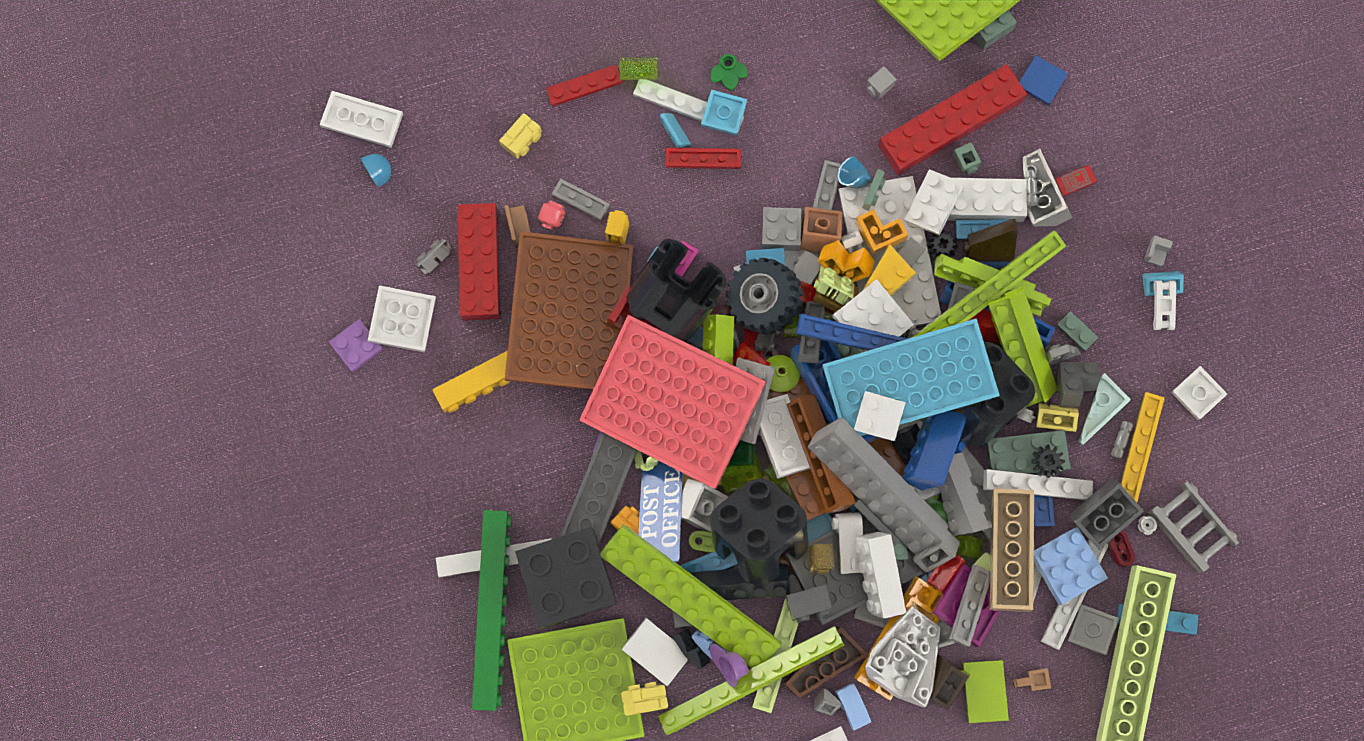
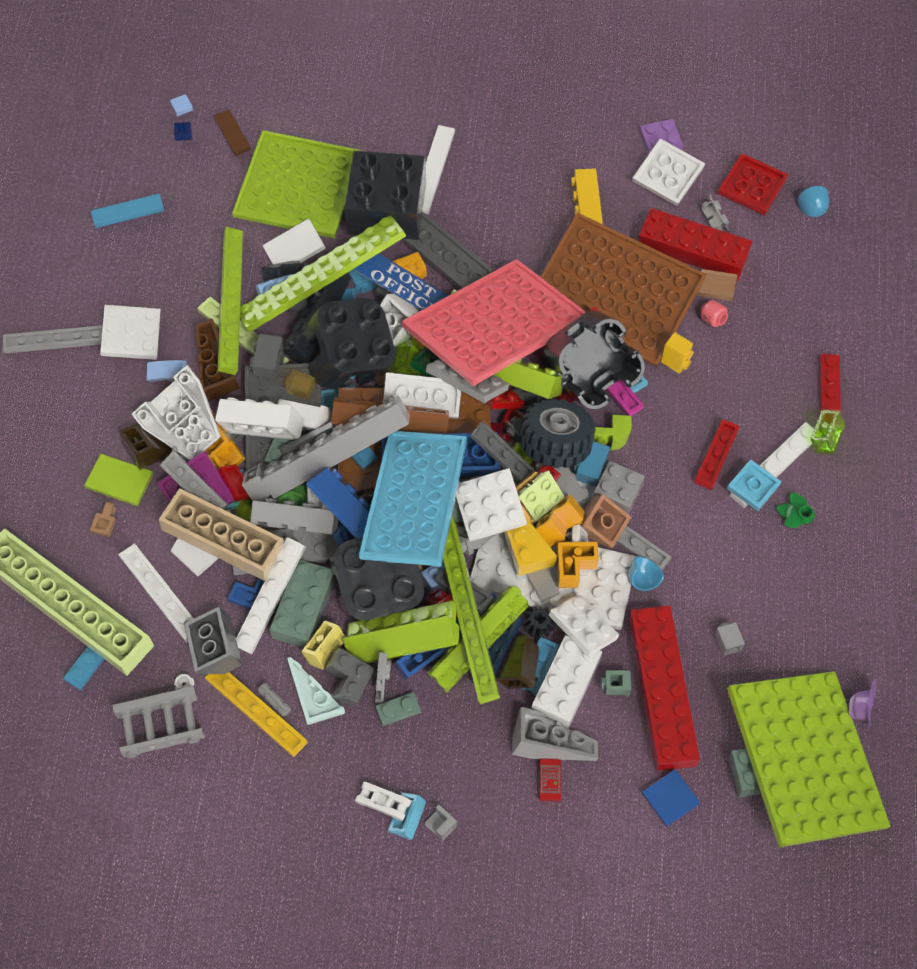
camera: 110 degrees right, 15 degrees down
white plate [320,91,403,148] -> none
green brick [472,510,512,711] -> none
light yellow brick [499,113,542,159] -> none
light grey tile [551,178,610,221] -> none
light yellow brick [621,682,668,716] -> none
medium azure slope [660,113,691,148] -> none
medium lavender piece [710,644,749,687] -> none
lime dish [767,355,800,393] -> none
blue tile [796,314,907,351] -> none
light grey slope [814,688,842,716] -> none
white slope [854,391,906,441] -> none
sand green plate [862,169,886,211] -> none
white plate [1017,408,1036,423] -> none
light grey axle [1025,170,1038,206] -> none
black gear [1031,444,1065,478] -> none
light blue plate [1034,526,1108,606] -> none
light grey tile [1068,604,1119,656] -> none
dark red plate [1107,530,1135,567] -> none
white plate [1171,366,1227,420] -> none
none -> lime brick [593,415,632,450]
none -> red plate [718,153,789,216]

